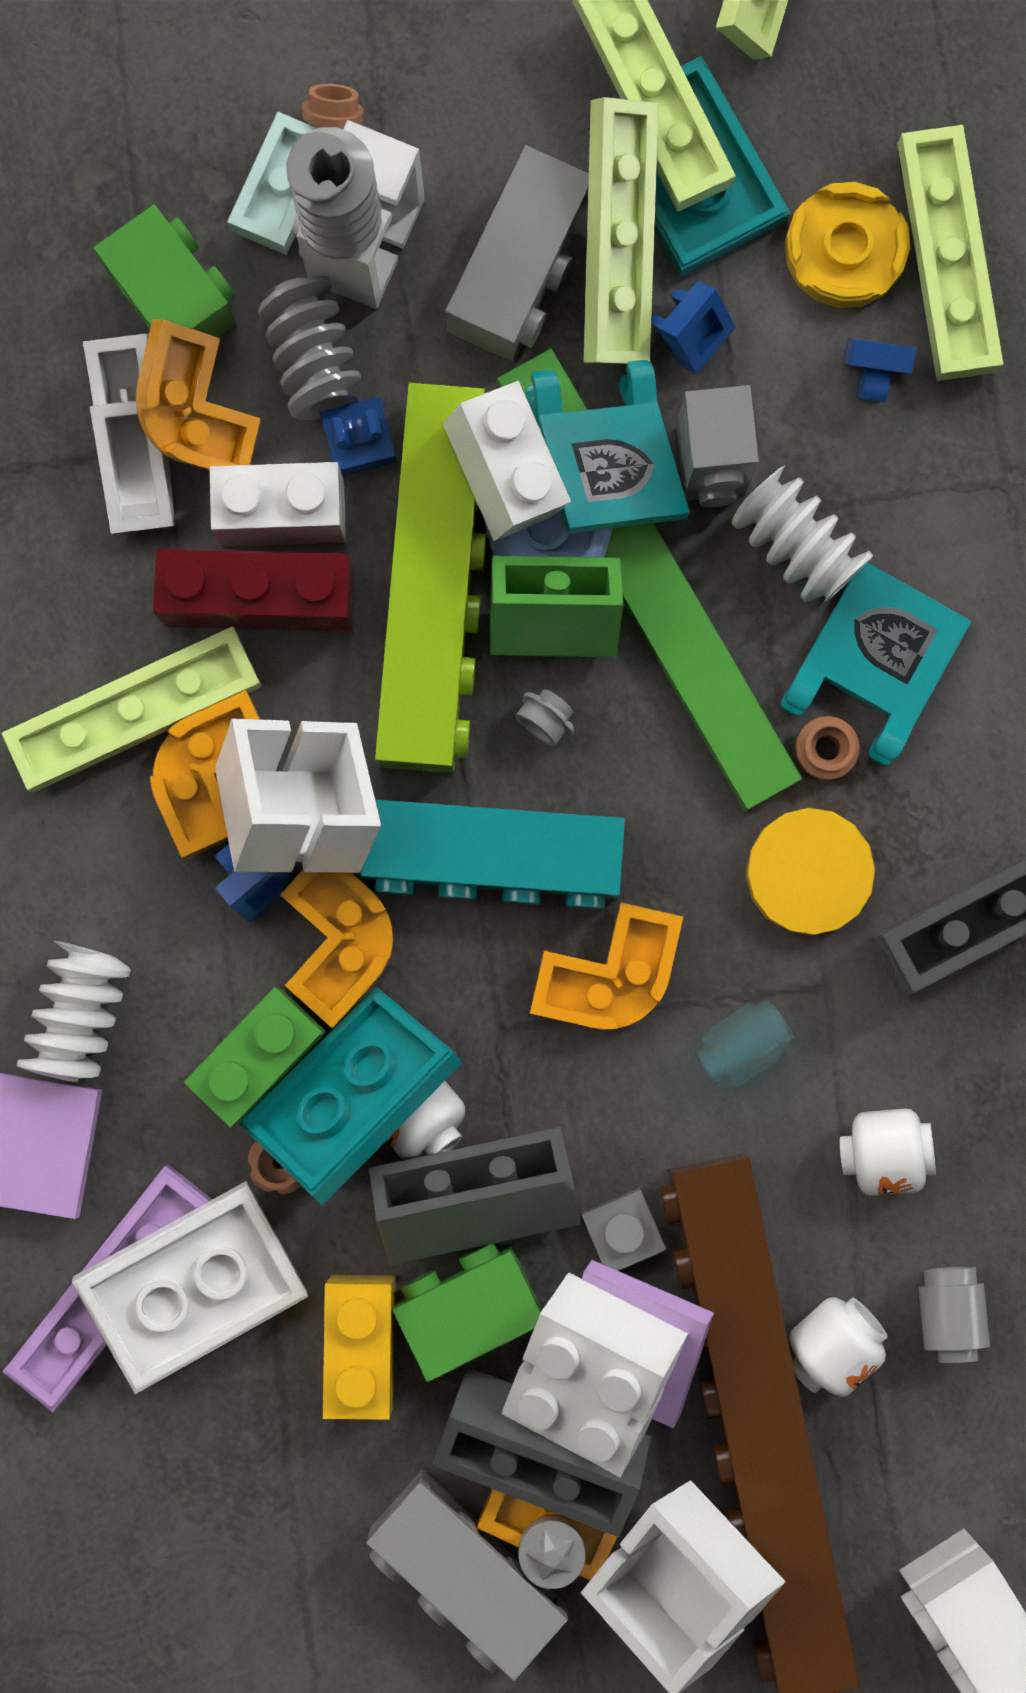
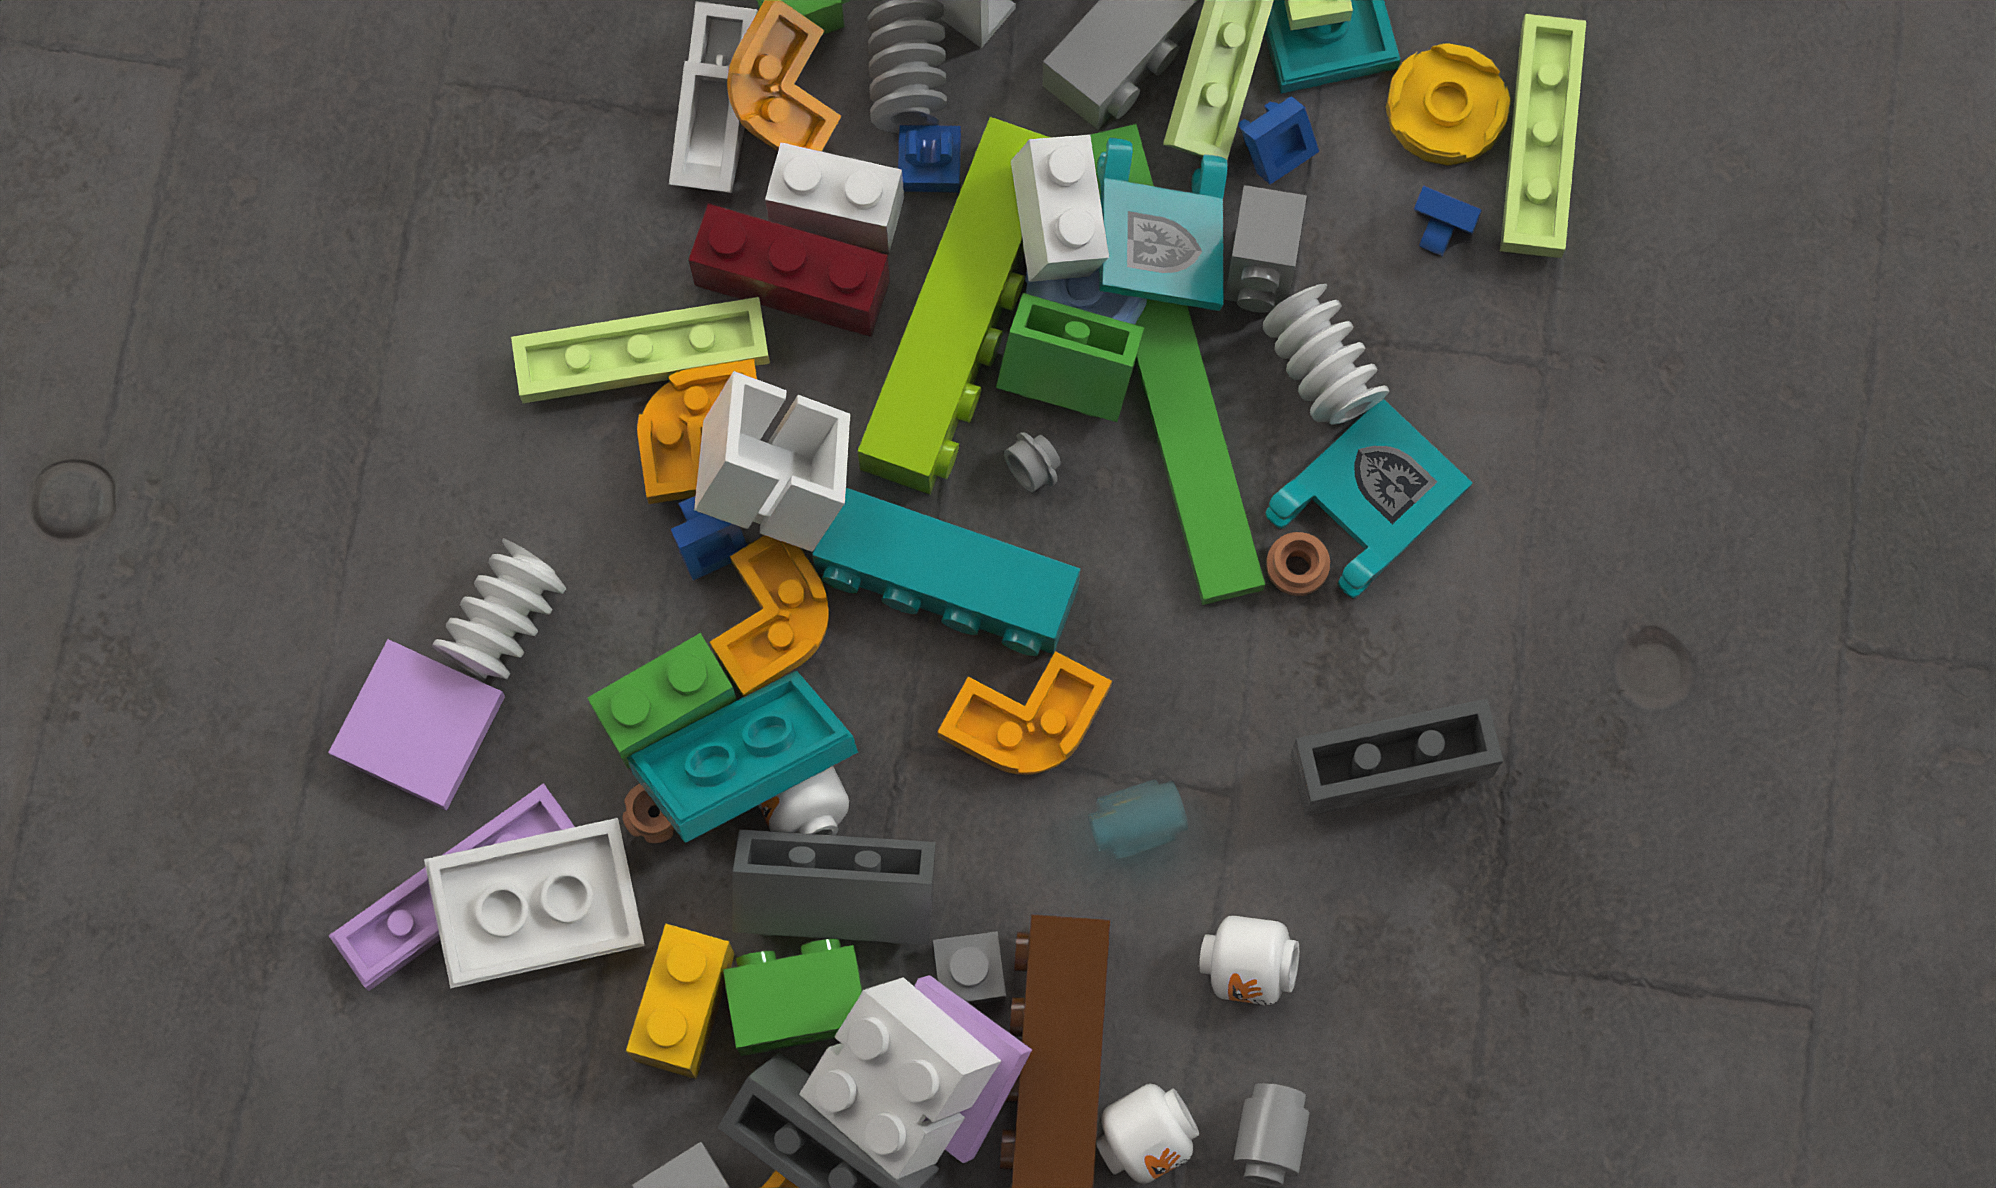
camera: 15 degrees right, 10 degrees down
yellow tile [746,808,875,936] -> none

